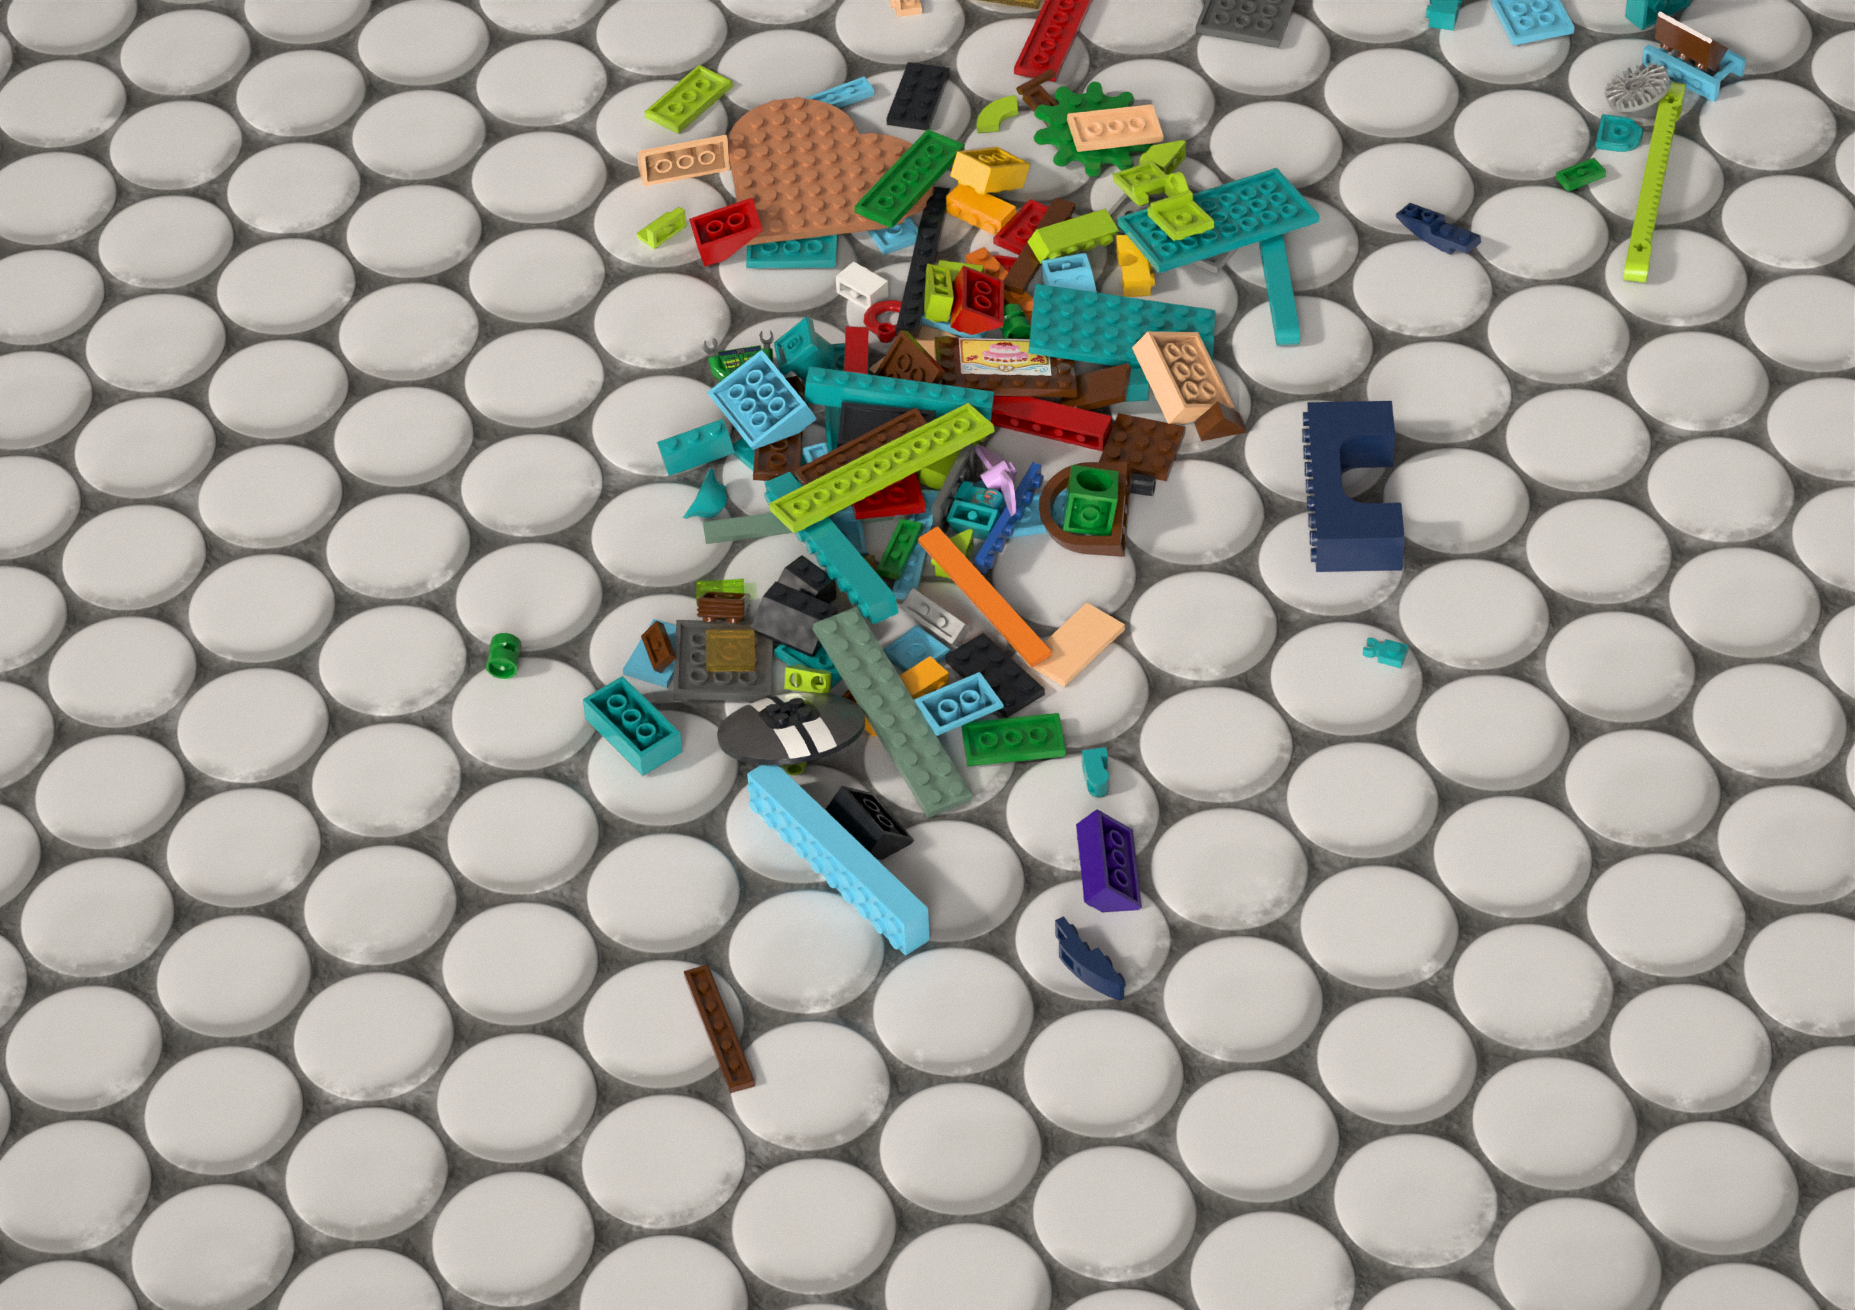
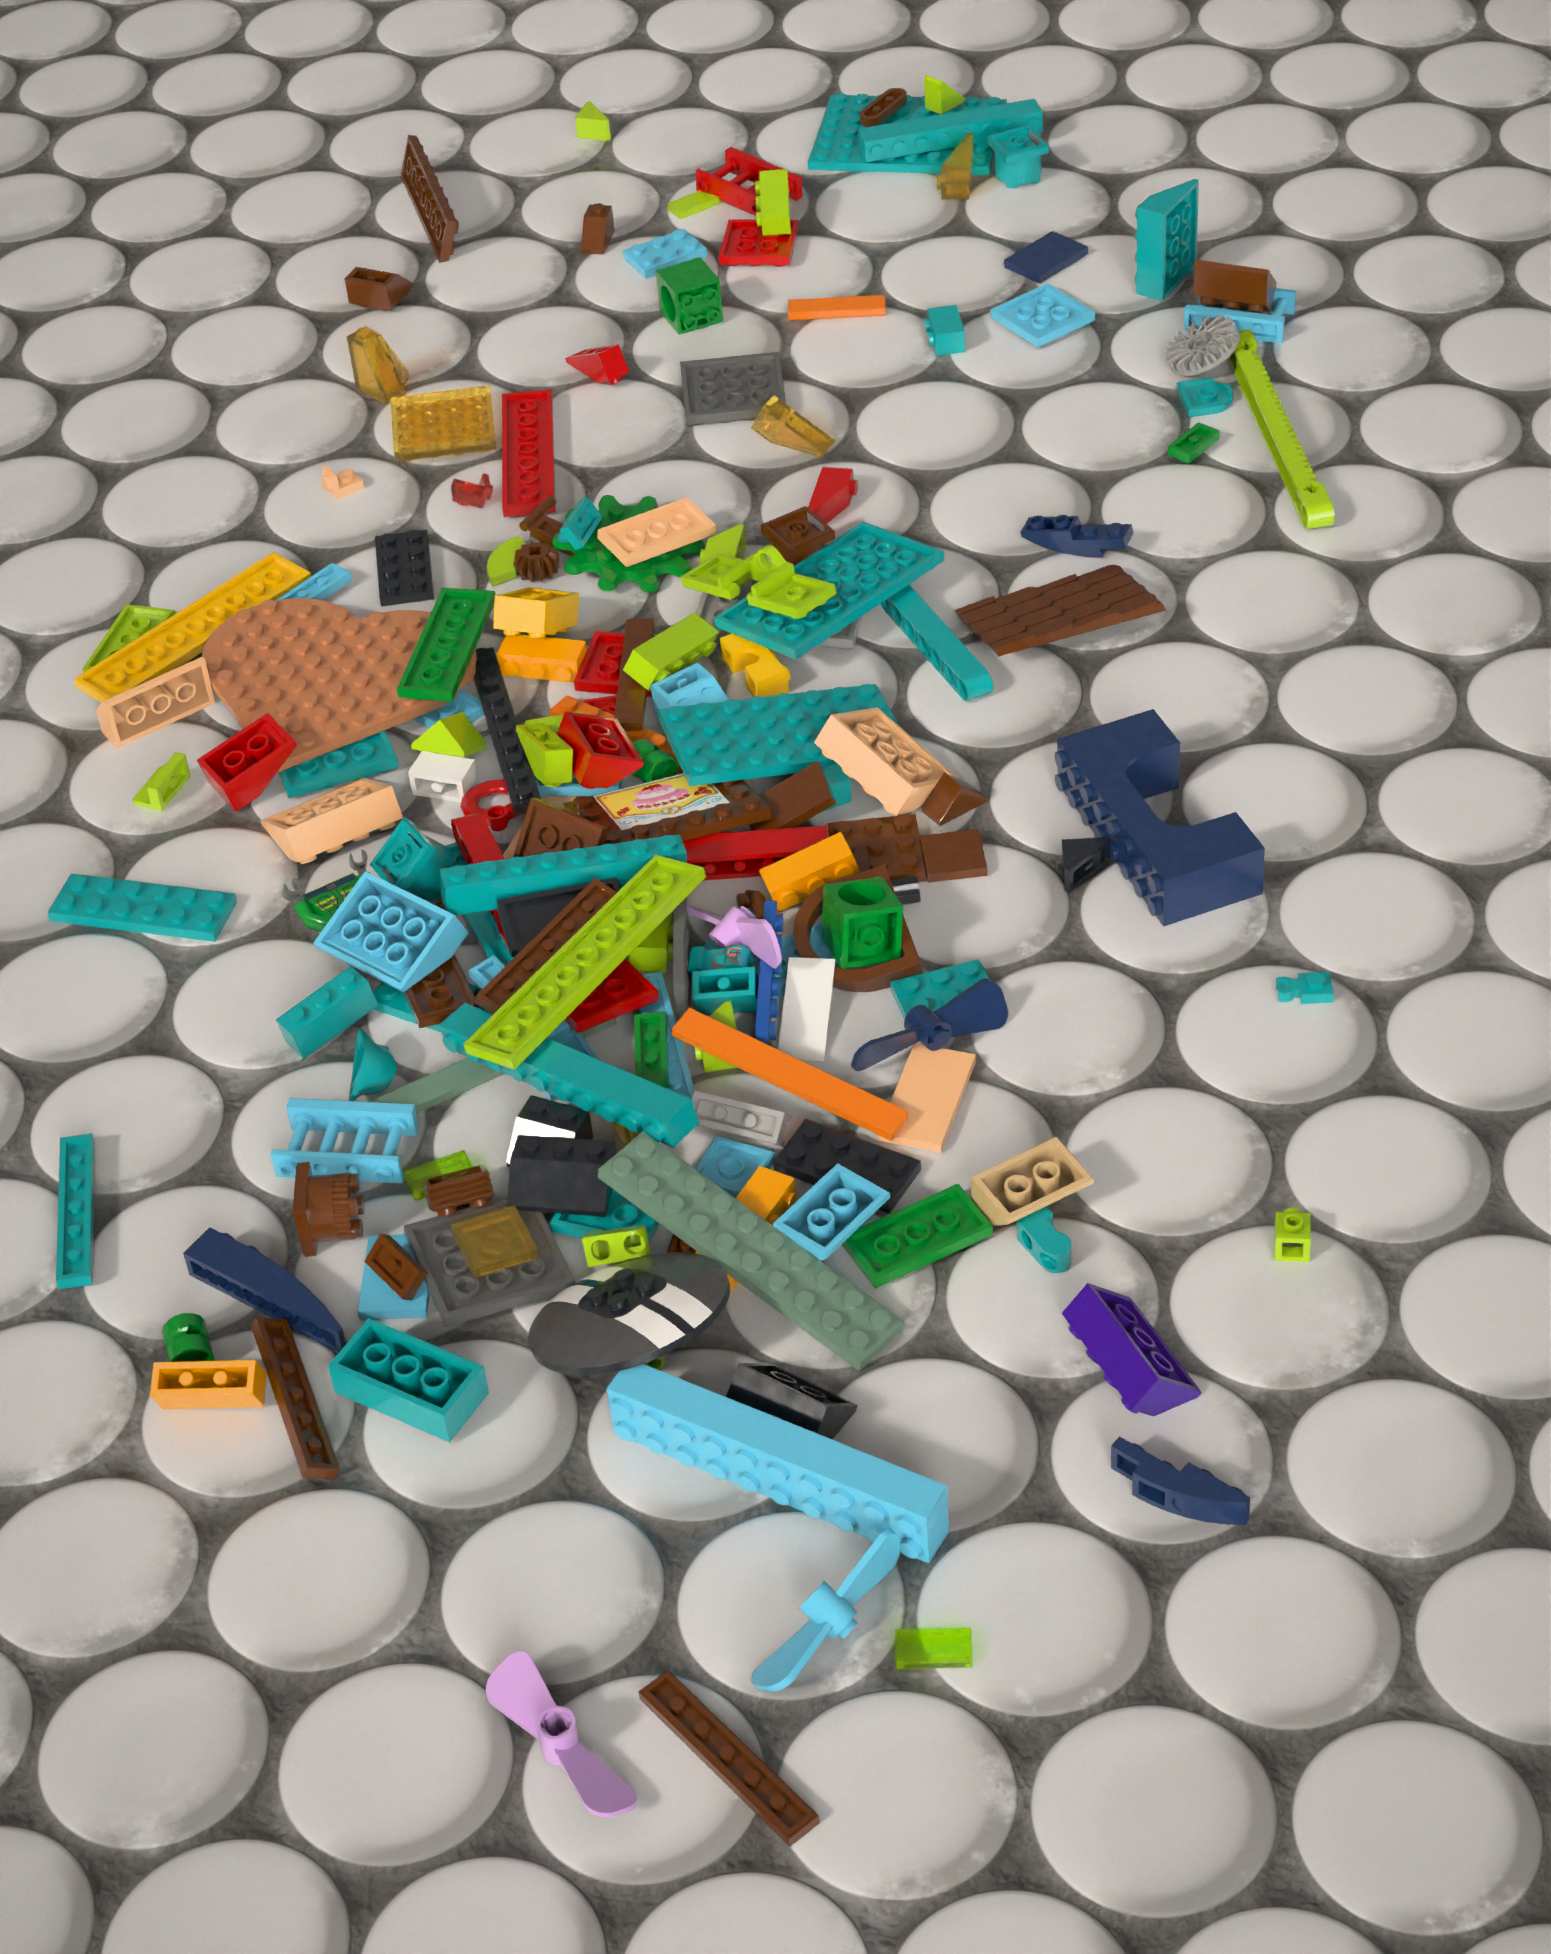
camera: 20 degrees left, 5 degrees down
none -> teal plate [47,873,237,942]
none -> teal plate [56,1133,95,1290]
none -> yellow plate [74,552,311,703]
none -> light orange brick [150,1360,267,1409]
none -> dark blue slope [183,1227,346,1352]
none -> reddish brown plate [251,1317,340,1479]
none -> light nougat slope [260,777,403,864]
none -> medium azure fence [270,1098,419,1183]
none -> reddish brown piece [292,1162,365,1257]
none -> lime slope [411,711,487,758]
none -> clear red bracket [451,473,493,509]
none -> lavender piece [486,1651,637,1817]
none -> reddish brown gear [514,541,559,583]
none -> teal tile [557,497,603,550]
none -> reddish brown arm [736,890,766,919]
none -> clear yellow slope [751,395,835,457]
none -> medium azure piece [751,1528,900,1692]
none -> light orange brick [759,832,860,913]
none -> reddish brown piece [760,506,835,566]
none -> white sticker [778,957,835,1061]
none -> red slope [808,467,858,524]
none -> dark blue piece [851,978,1008,1071]
none -> teal plate [890,959,989,1019]
none -> clear neon green tile [895,1628,972,1669]
none -> reddish brown tile [920,829,988,882]
none -> reddish brown piece [954,565,1166,657]
none -> tan slope [971,1137,1094,1225]
none -> black slope [1062,837,1109,893]
none -> lime brick [1275,1207,1311,1262]

